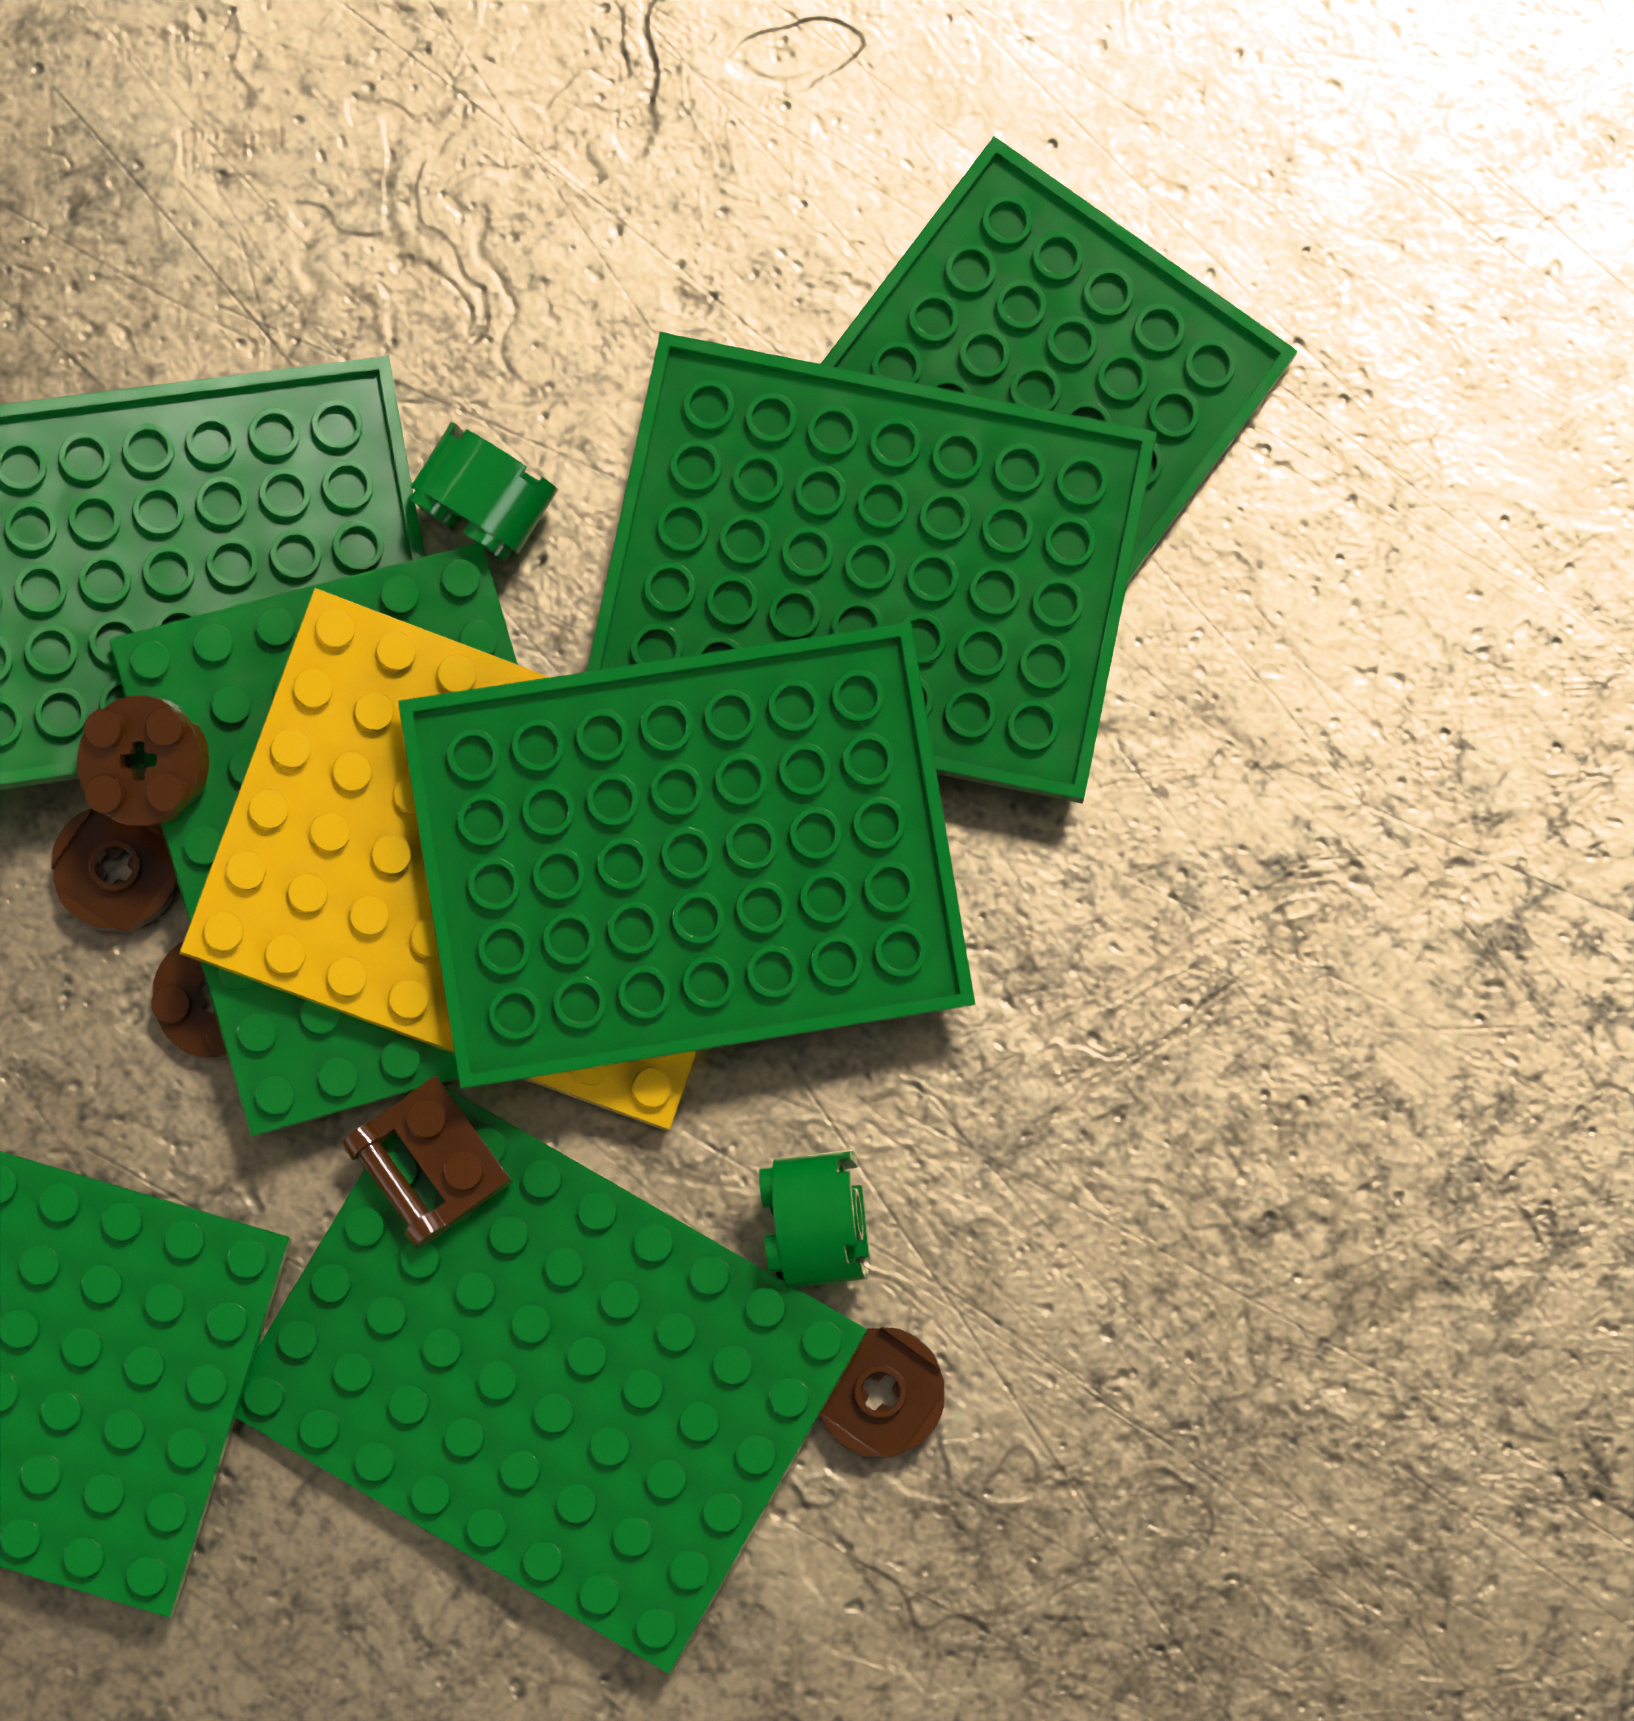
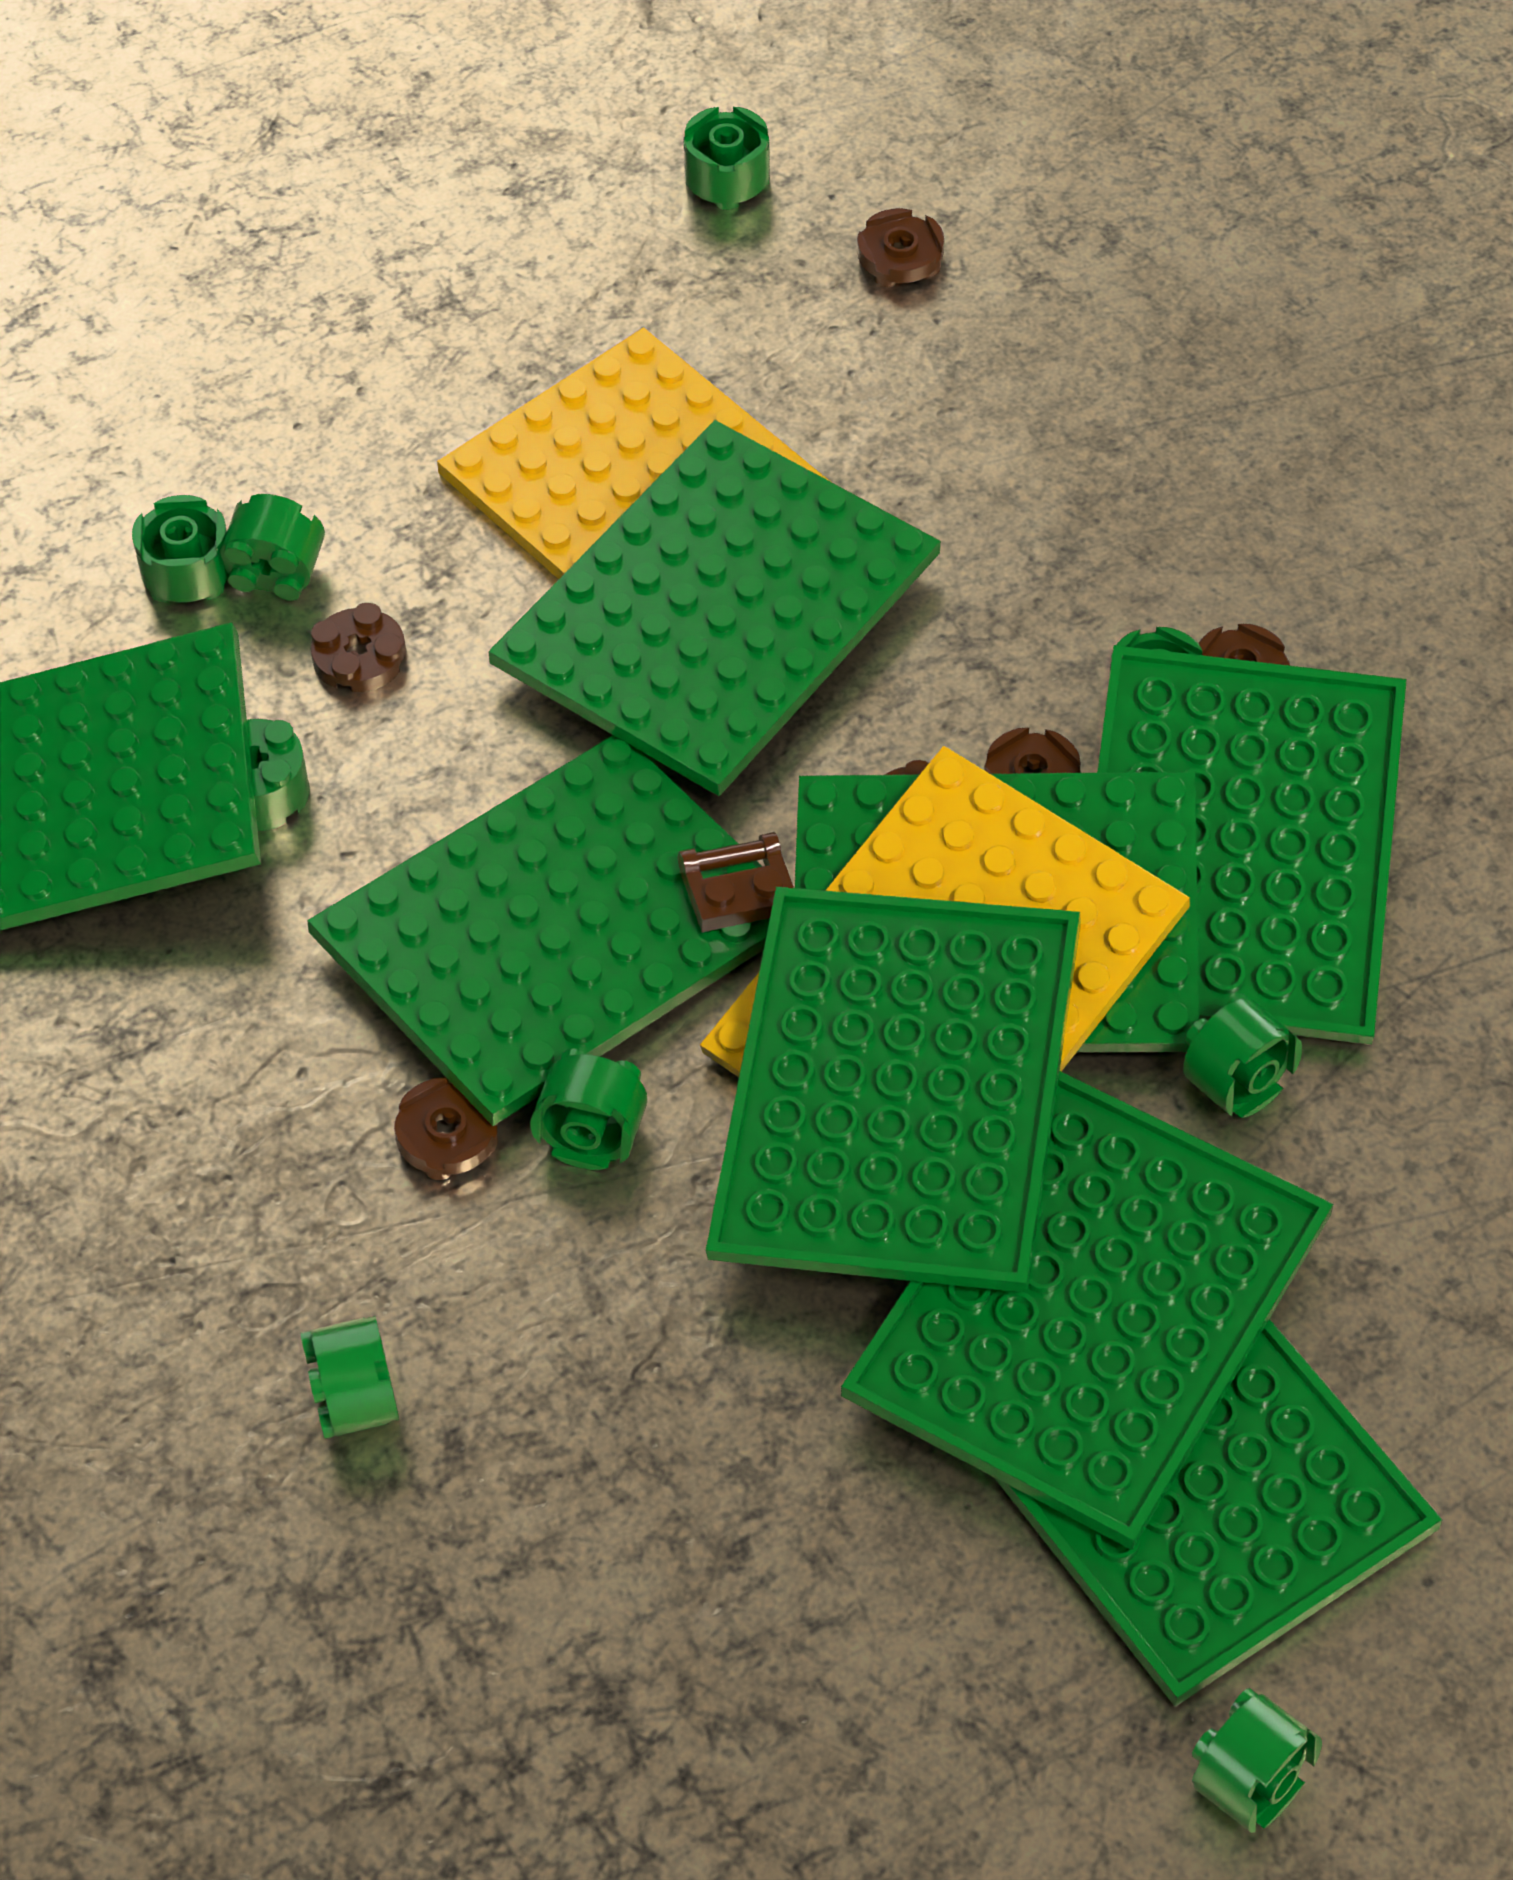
camera: 115 degrees right, 25 degrees down
reddish brown plate [77,695,209,827] -> none
none -> green brick [300,1316,399,1439]
none -> green brick [1192,1688,1322,1833]

